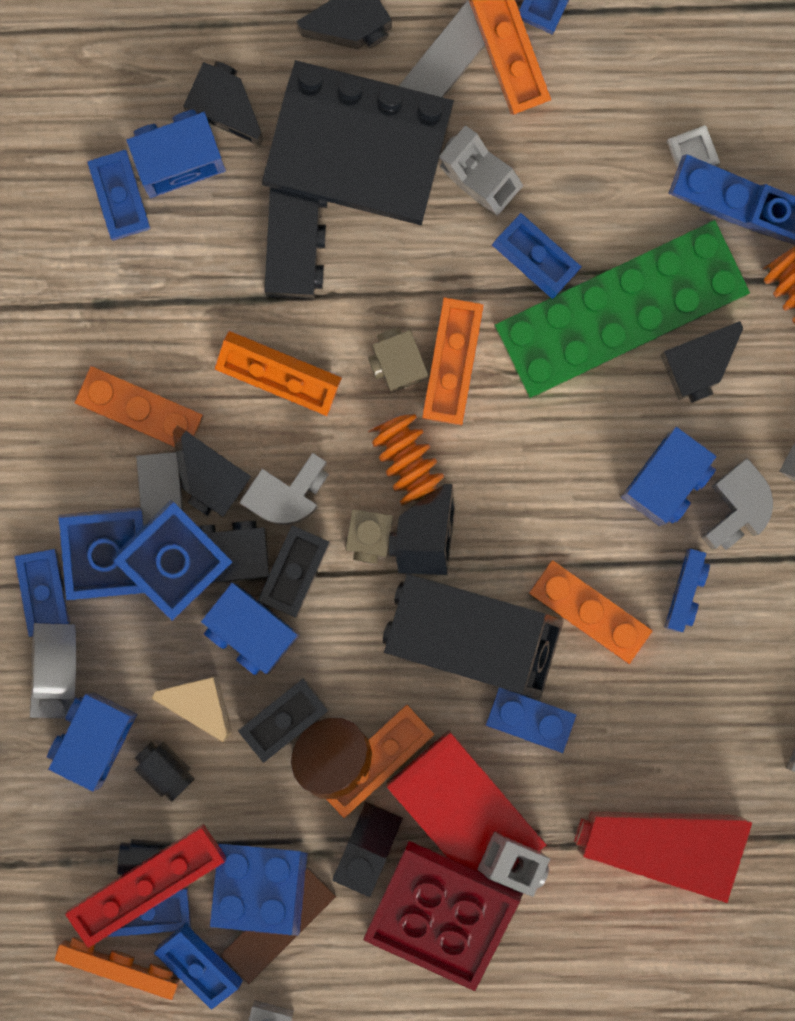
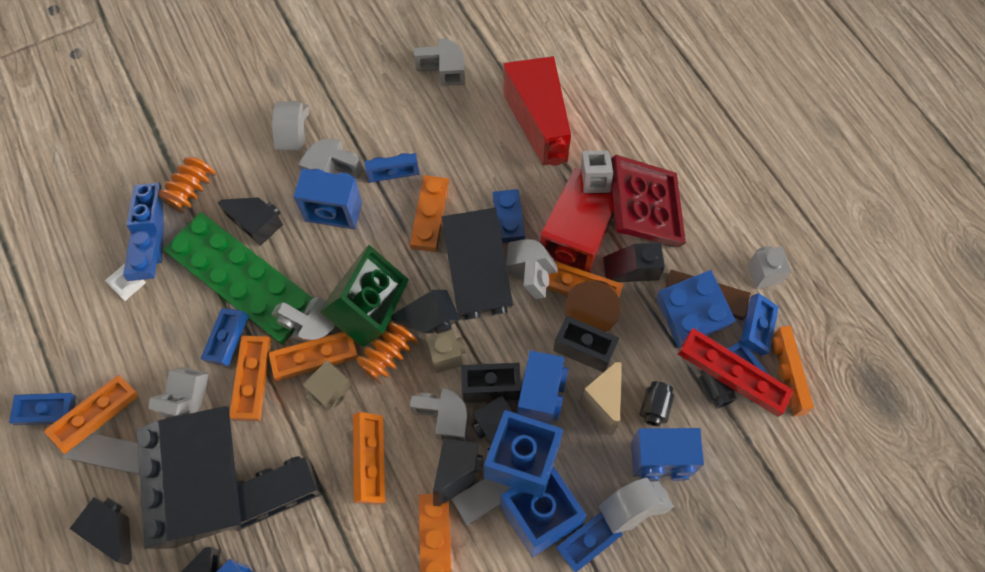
camera: 115 degrees left, 20 degrees down
none -> orange plate [230,336,272,422]
none -> light grey brick [271,297,335,342]
none -> dark green slope [320,245,409,347]
none -> light grey brick [506,239,557,299]

